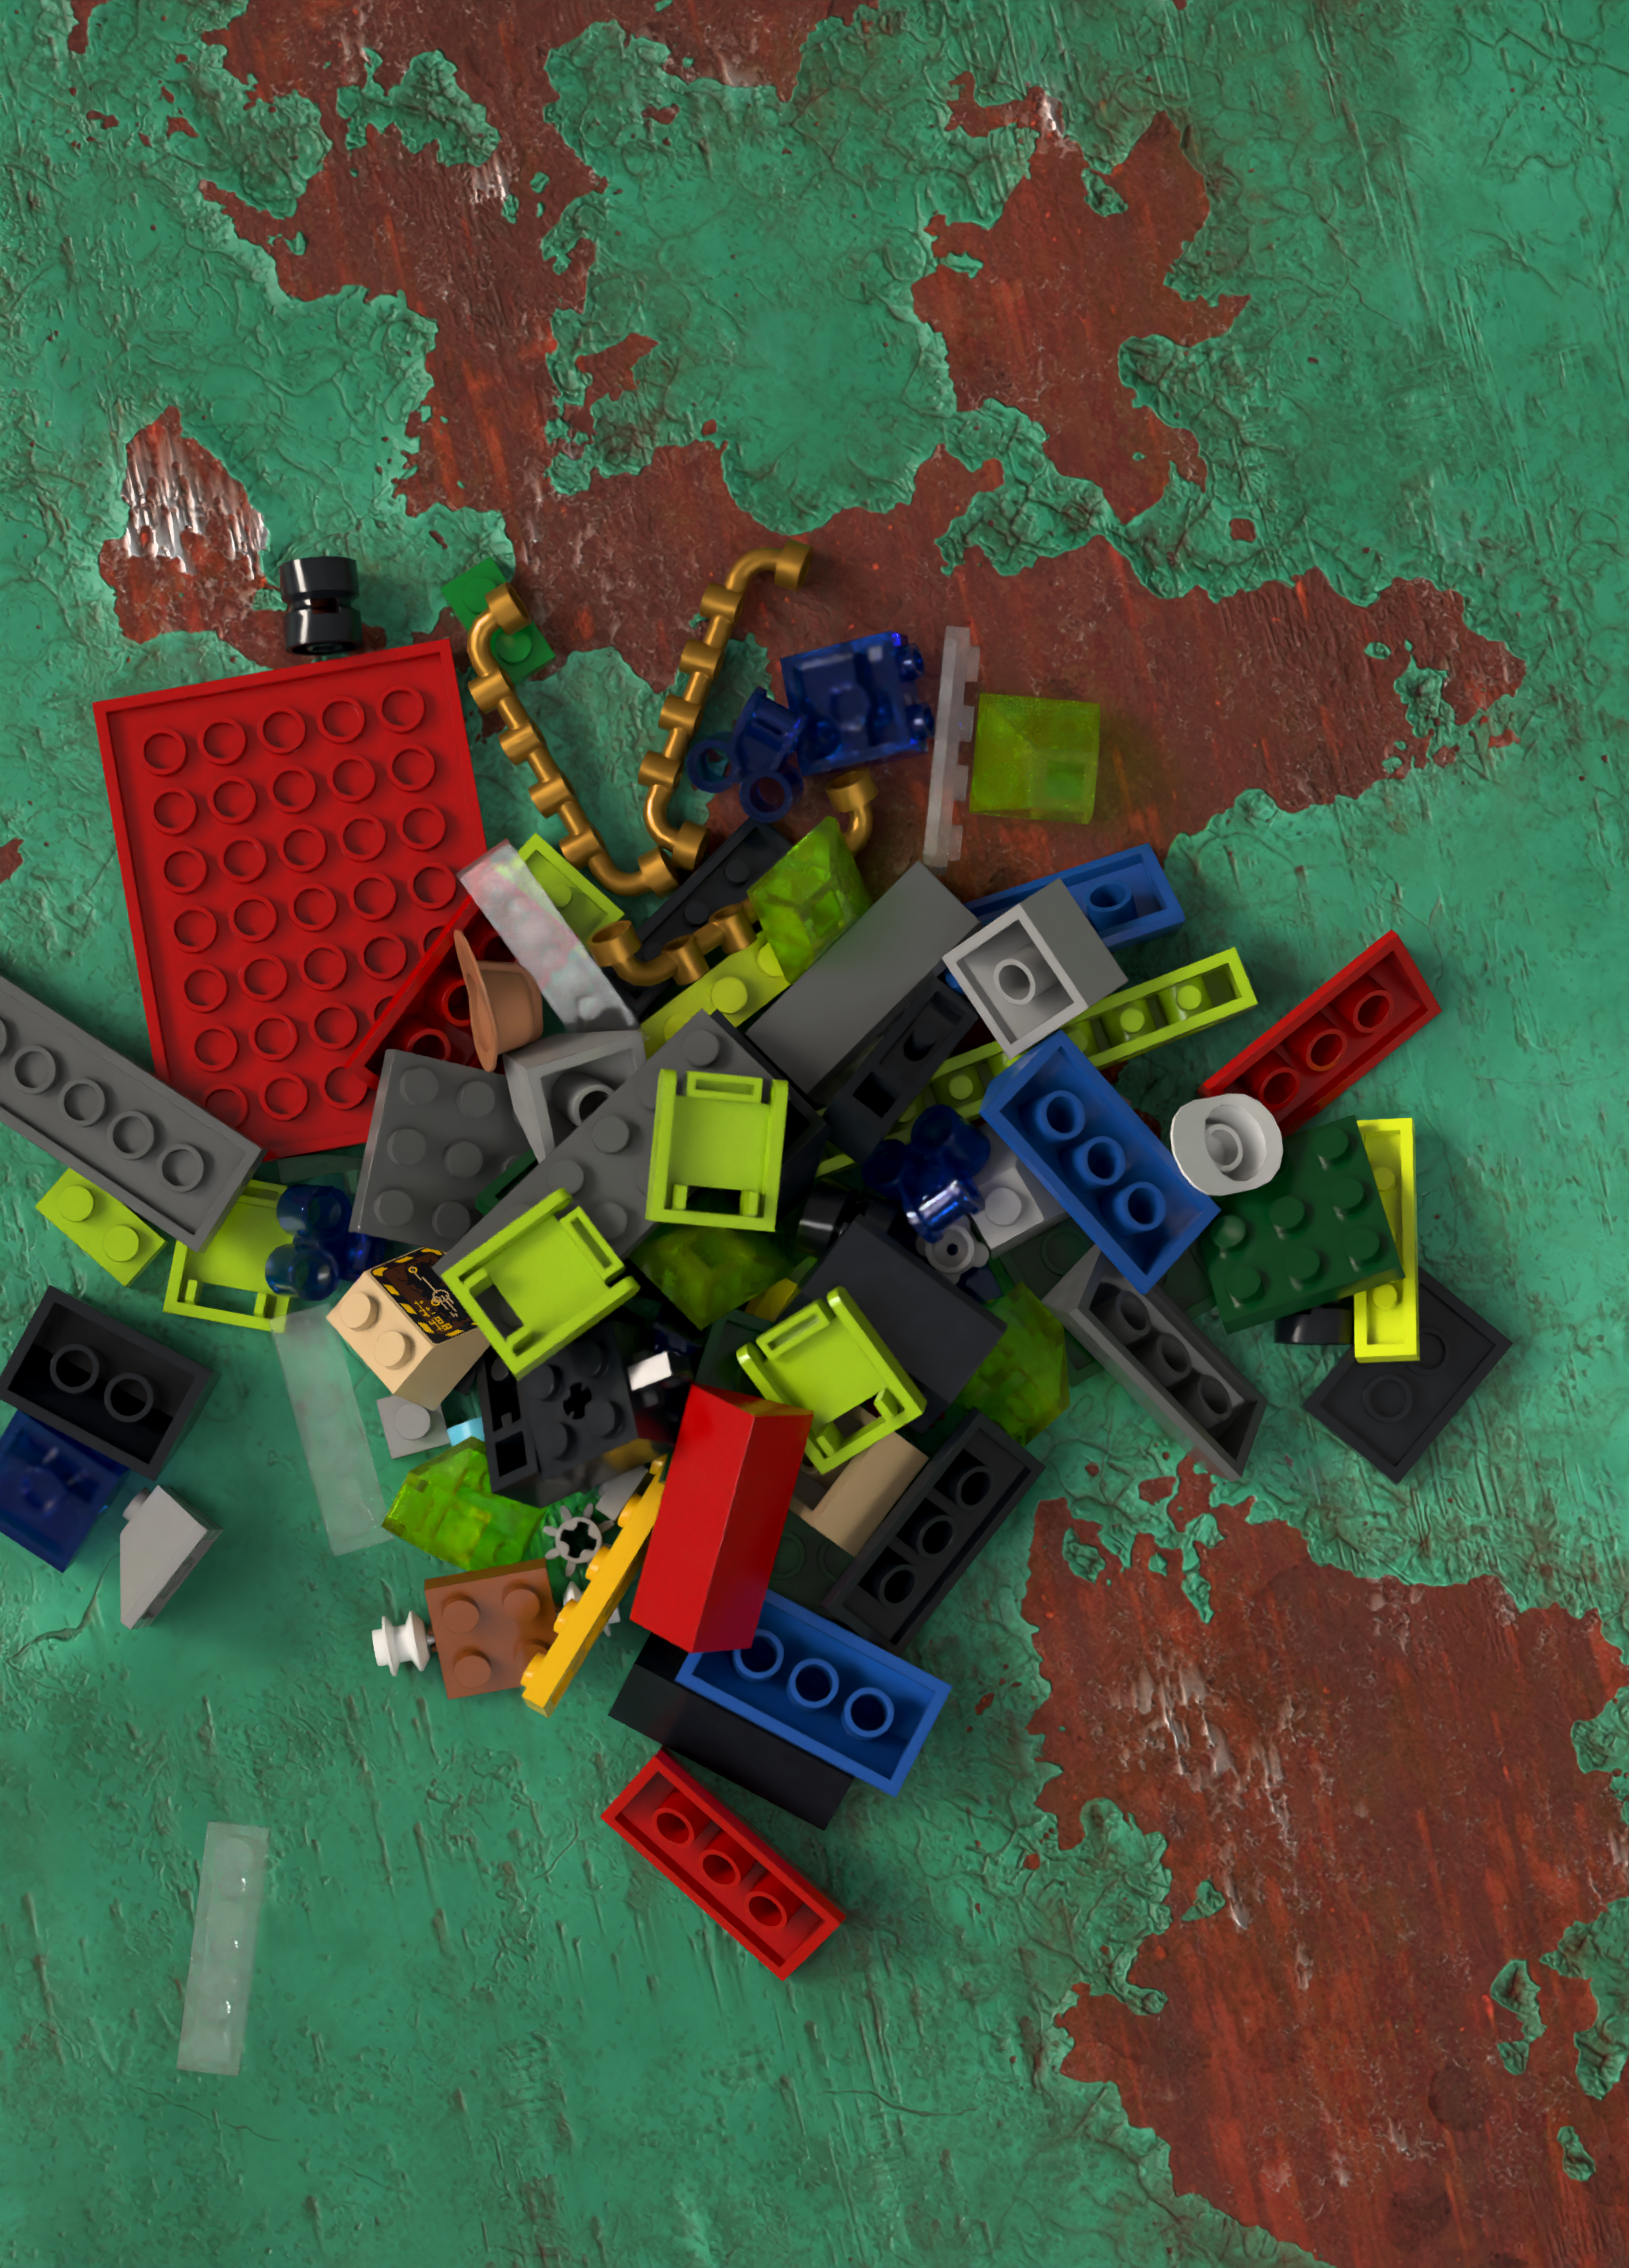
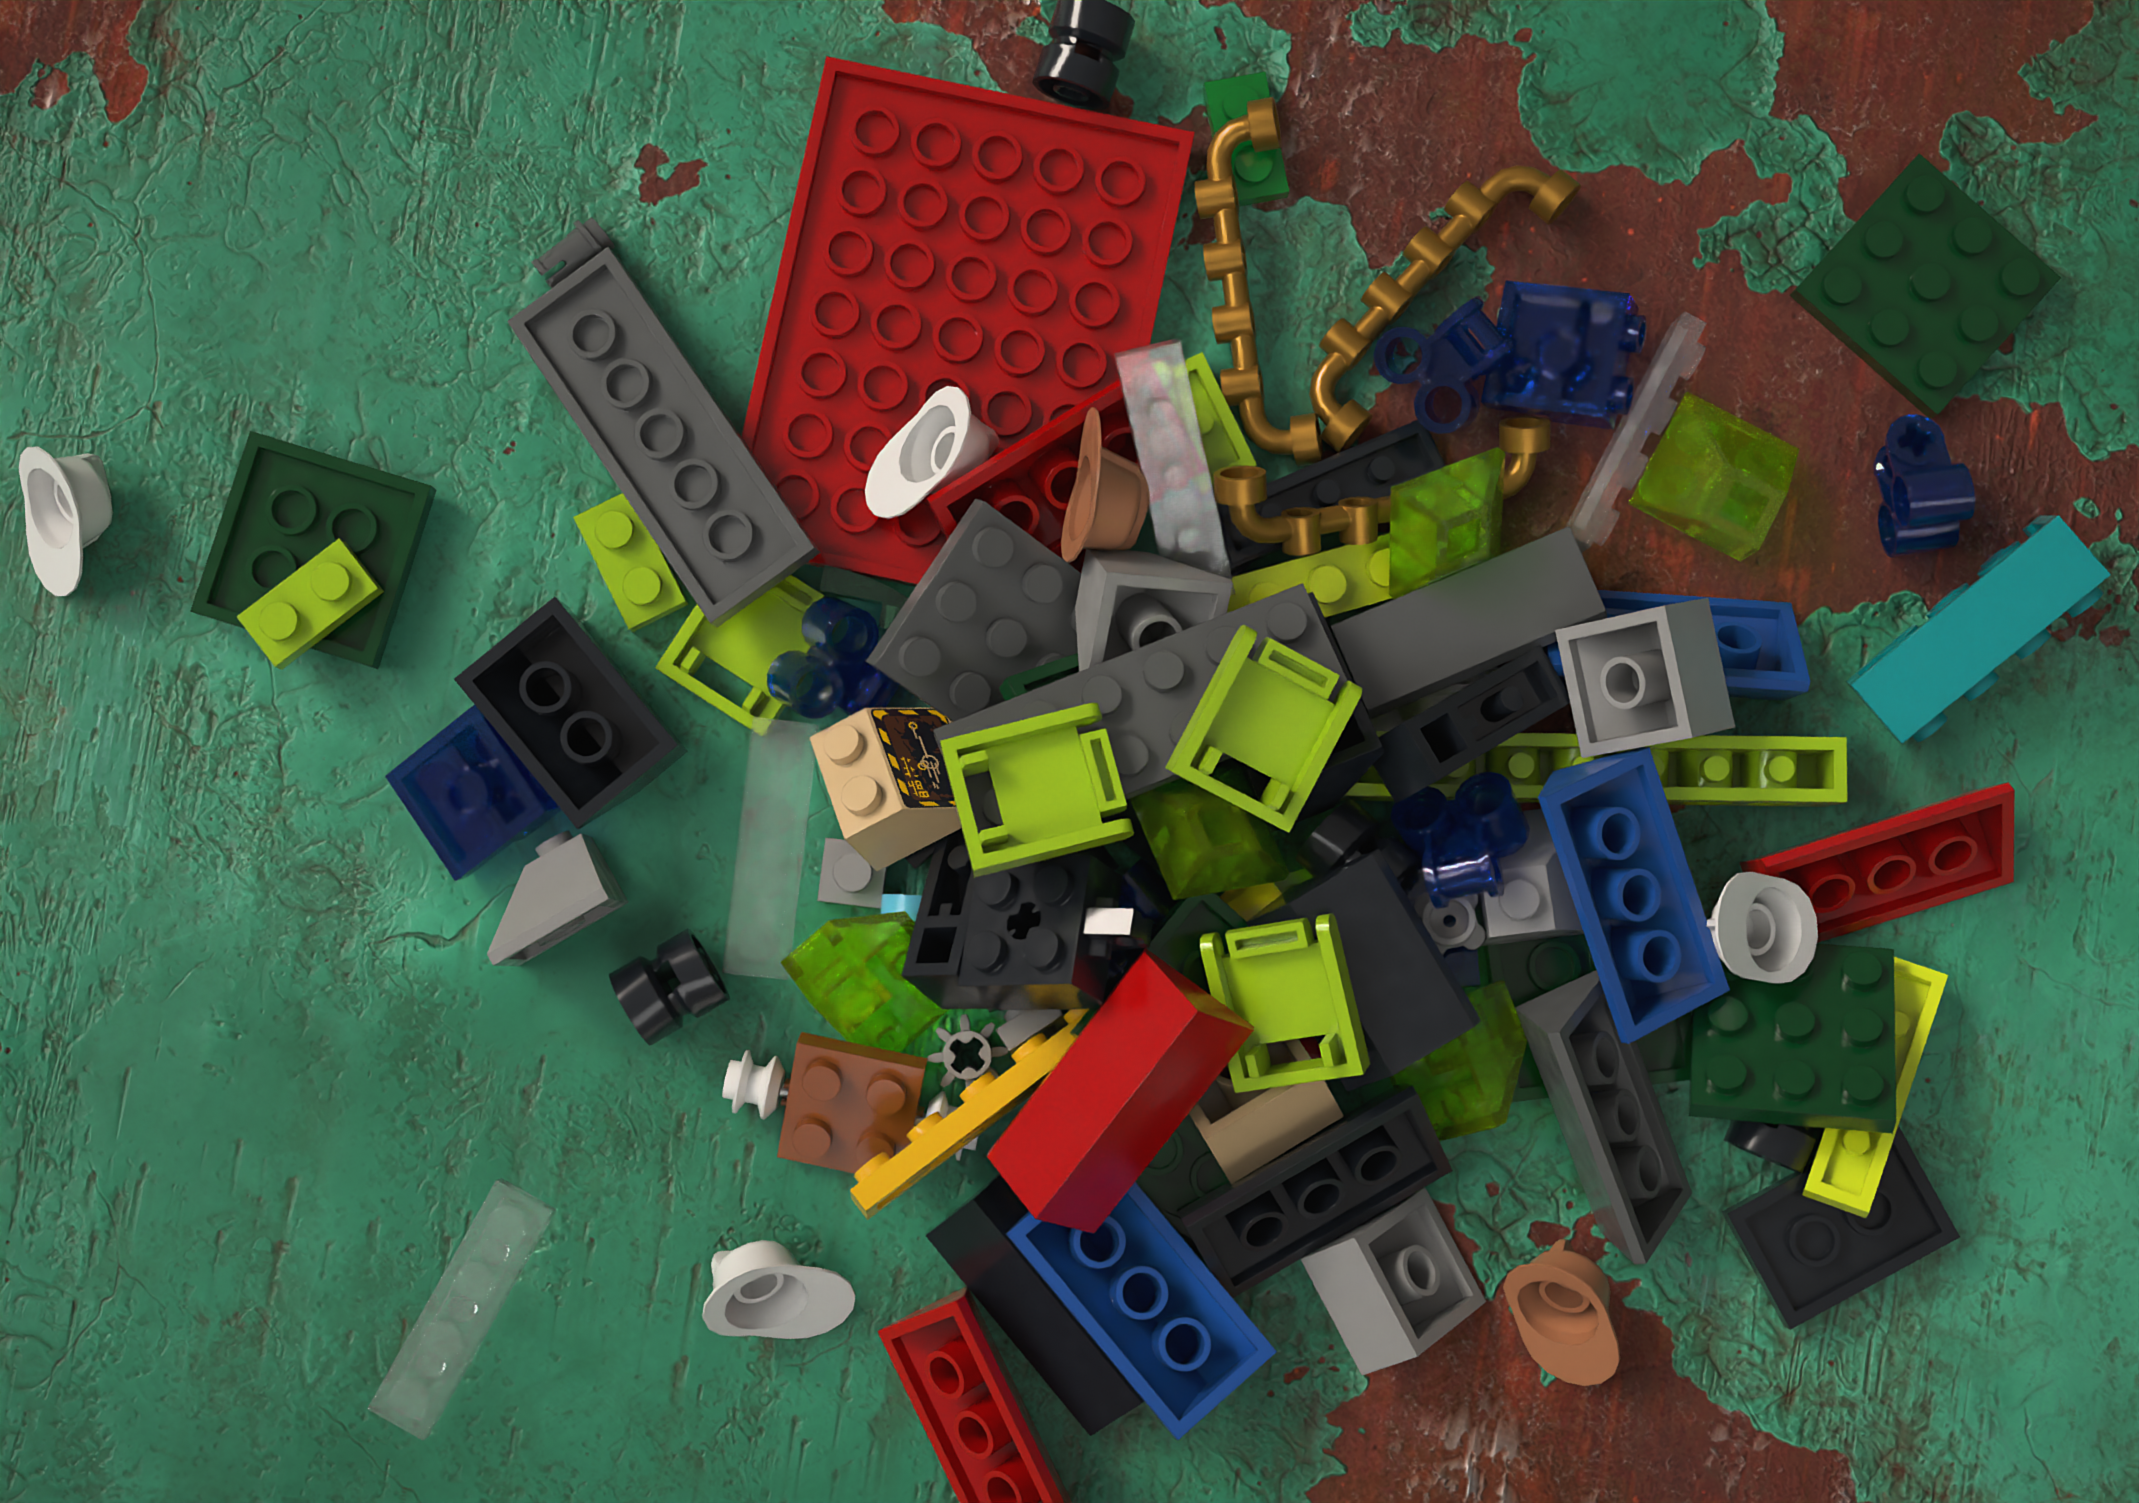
camera: 20 degrees right, 0 degrees up
none -> black wheel [609,928,730,1045]
none -> white piece [702,1240,856,1339]
none -> white piece [865,386,999,519]
none -> light grey slope [1301,1187,1486,1376]
none -> nougat piece [1503,1239,1621,1386]
none -> dark green plate [1789,153,2061,420]
none -> teal wedge [1846,515,2111,743]
none -> clear blue piece [1873,414,1975,558]

